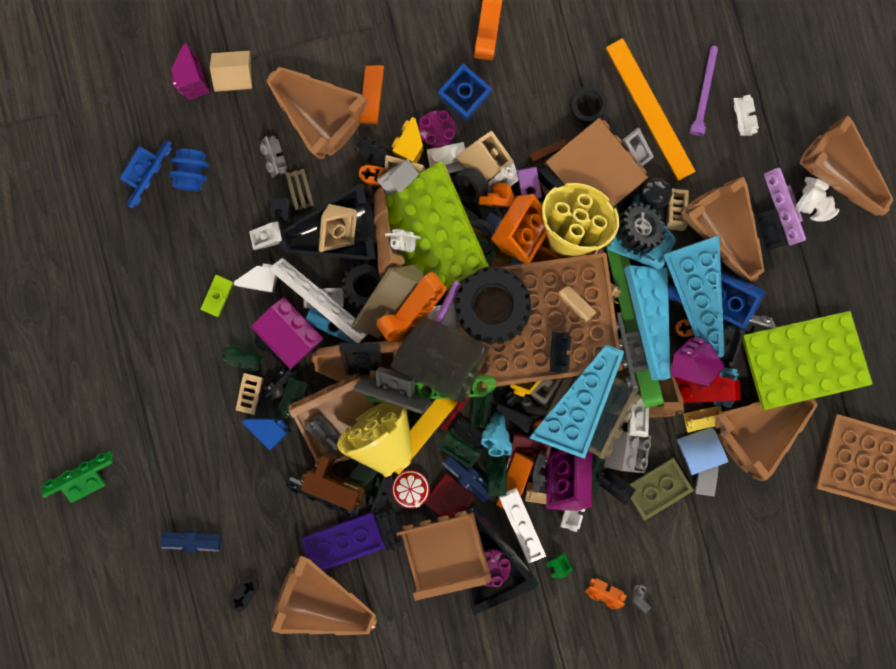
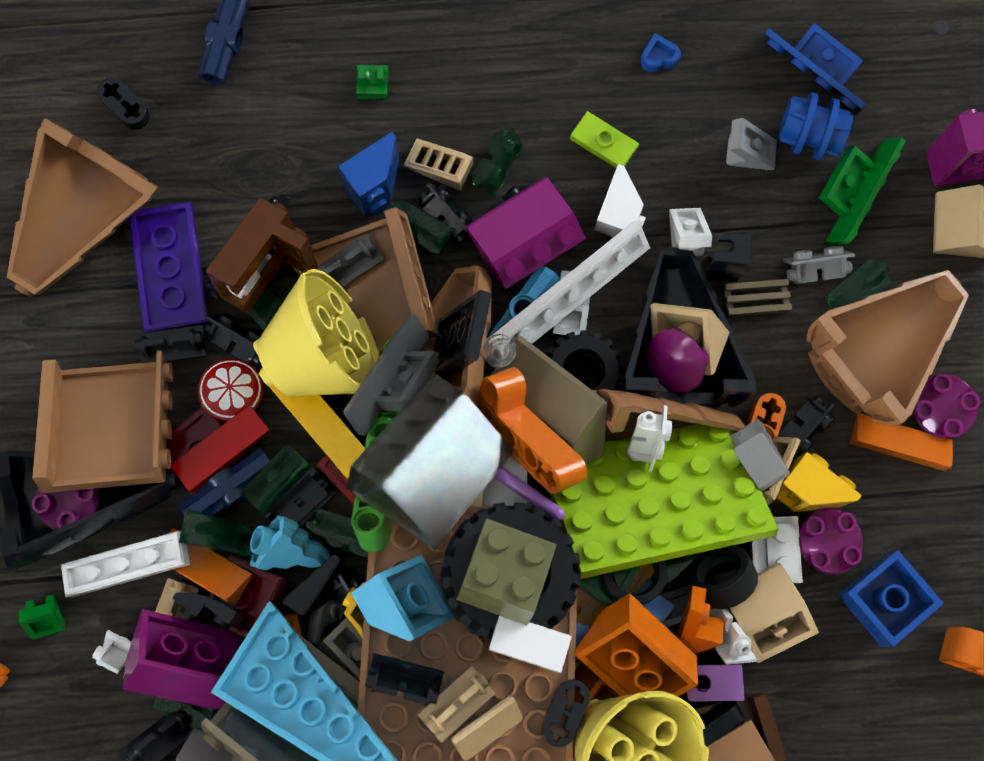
camera: 100 degrees right, 10 degrees down
none -> red tile [171,405,271,493]
none -> medium azure slope [351,555,455,642]
none -> green tile [356,65,389,99]
none -> tan hinge [417,666,495,743]
none -> olive brick [456,518,557,626]
none -> clear plate [483,334,517,368]
none -> white tile [488,616,572,673]
none -> black beam [541,679,590,747]
none -> blue tile [640,33,681,73]
none -> magenta dish [647,327,709,393]
none -> light grey slope [726,118,777,170]
none -> green bracket [819,137,906,245]
none -> clear green hinge [823,259,892,309]
none -> magenta dish [913,374,980,438]

